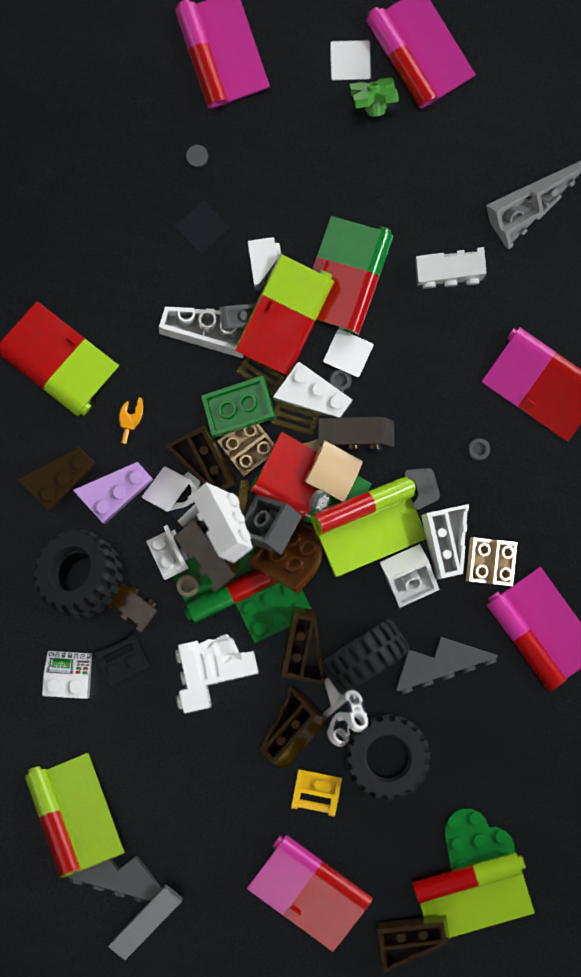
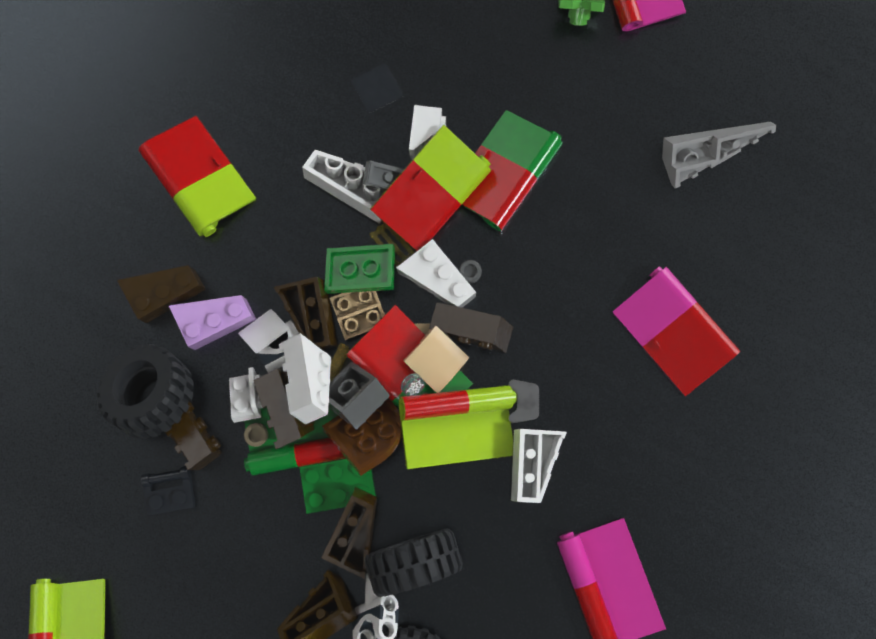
camera: 25 degrees right, 5 degrees down
white slope [42,651,92,699] -> none
light orange hand [119,397,143,444] -> none
white brick [175,634,259,713] -> none
dark grey tile [186,145,208,168] -> none
clear yellow tile [271,401,319,436] -> none
white sticker [323,329,373,377] -> none
white slope [380,544,439,608] -> none
dark grey slope [395,637,498,695] -> none
white wedge [415,247,486,289] -> none
tan slope [466,537,517,586] -> none
dark grey tile [468,438,490,461] -> none

